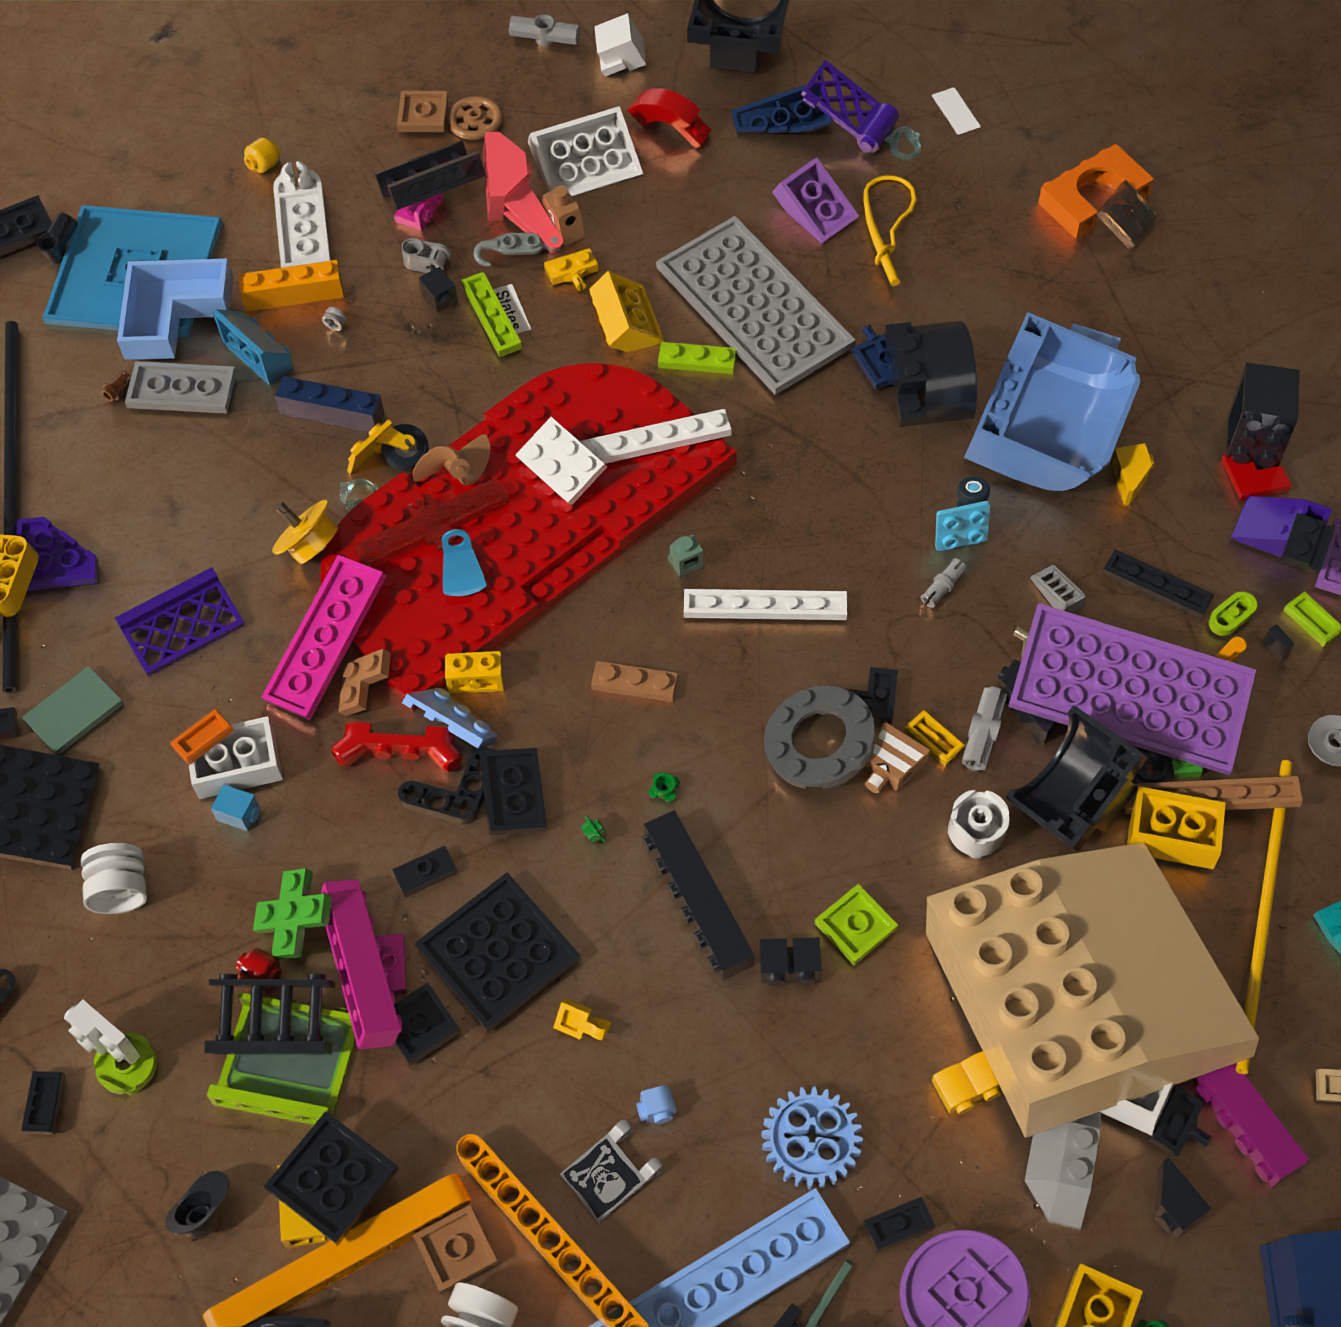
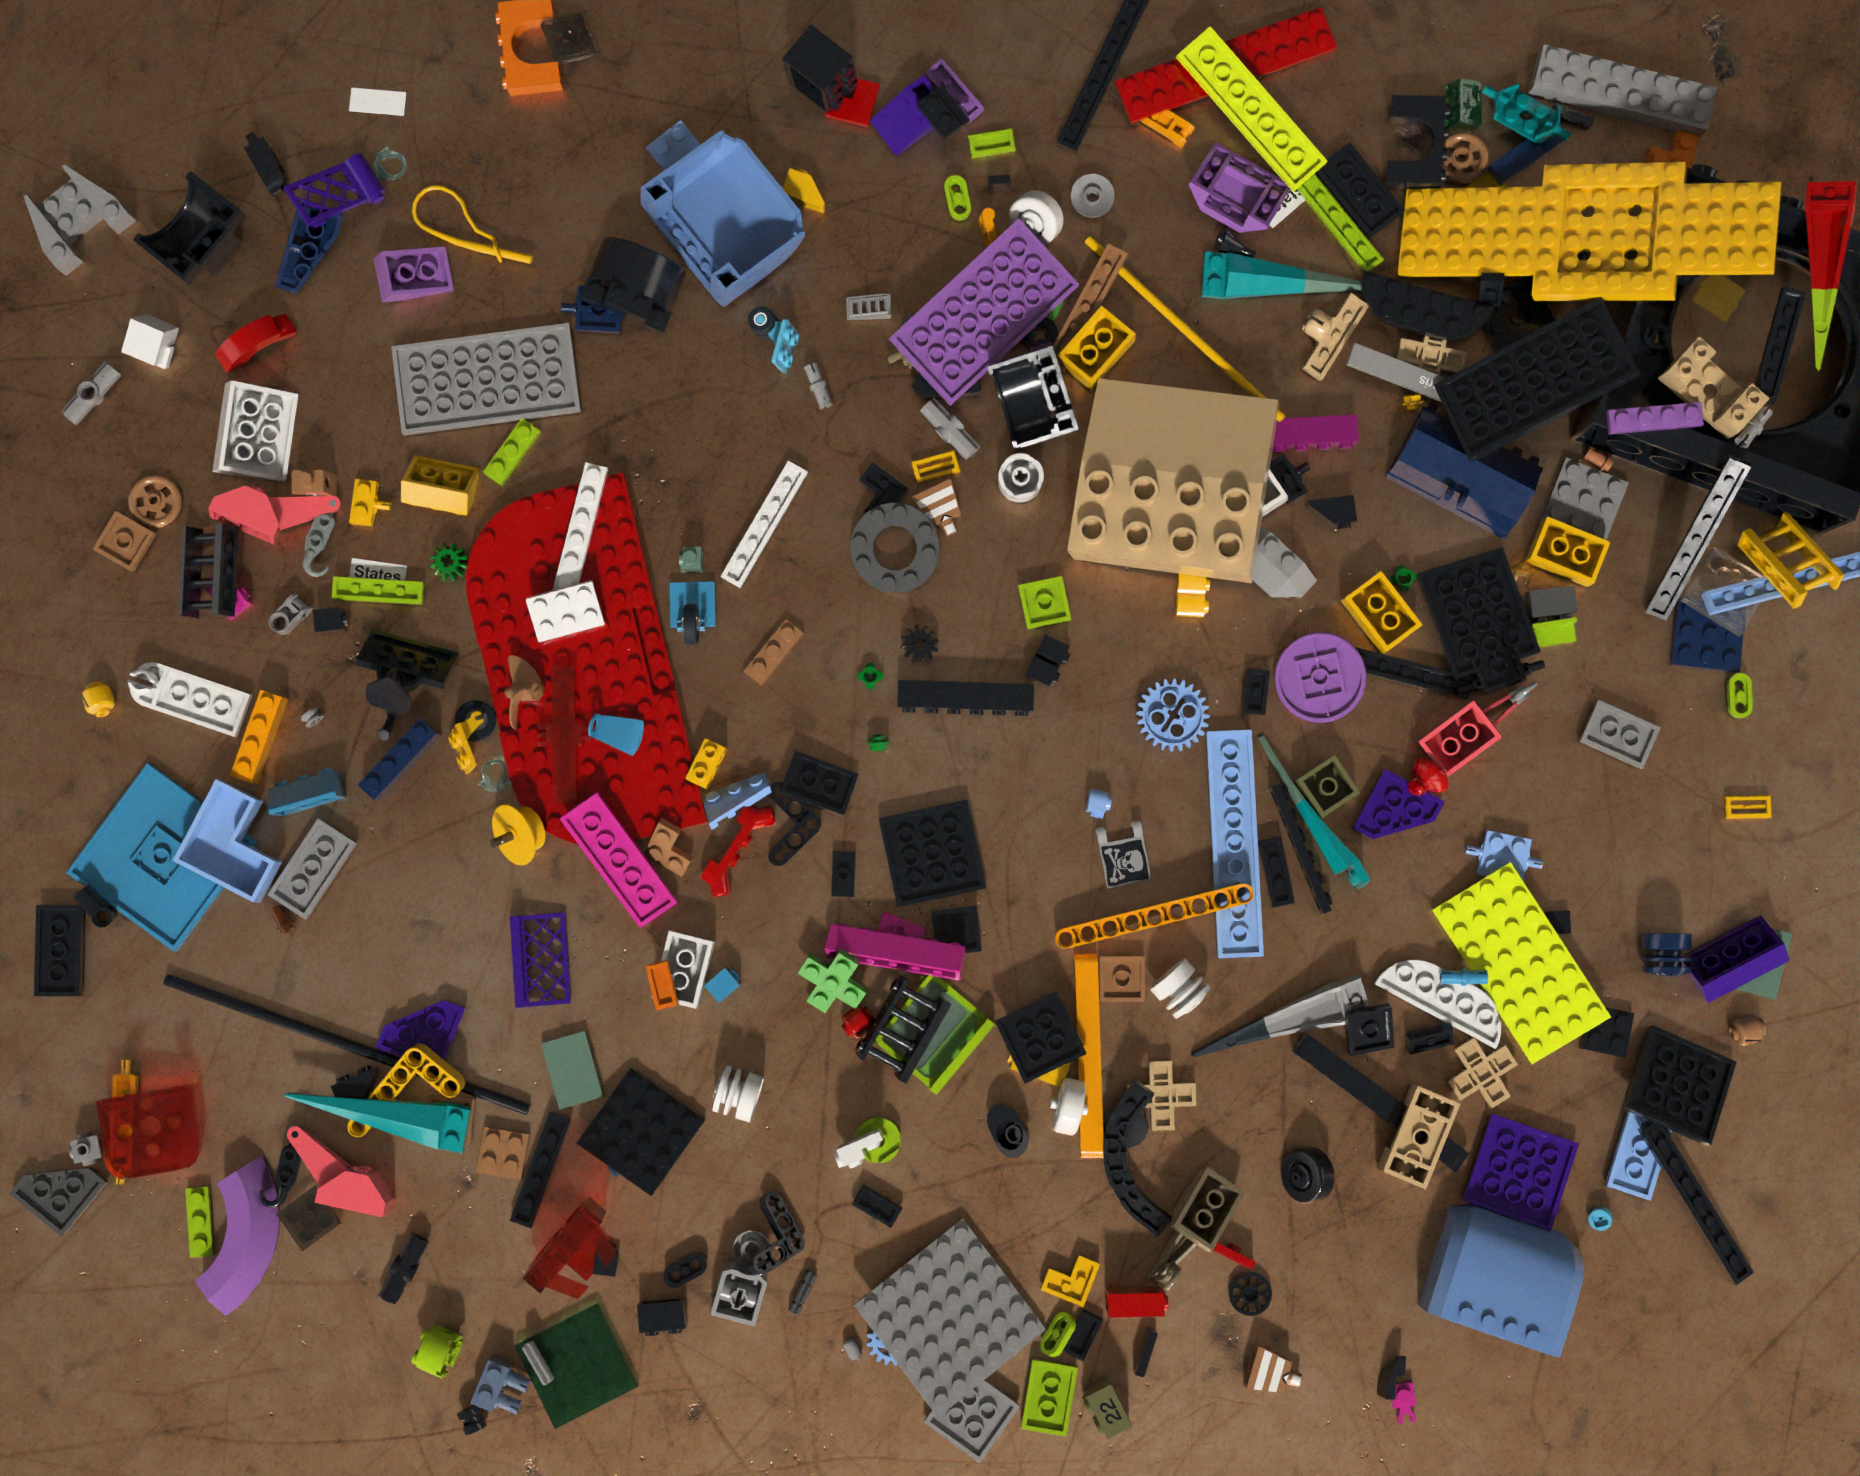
camera: 65 degrees left, 25 degrees up
yellow plate [553,998,611,1040] -> none
black tile [1102,549,1214,620] -> none
none -> black piece [244,132,288,197]
none -> black plate [356,629,459,741]
none -> green gear [430,543,469,581]
none -> dark azure plate [670,581,716,645]
none -> black gear [901,625,939,663]
none -> white wheel [1009,190,1063,246]
none -> white wheel [1050,1078,1088,1135]

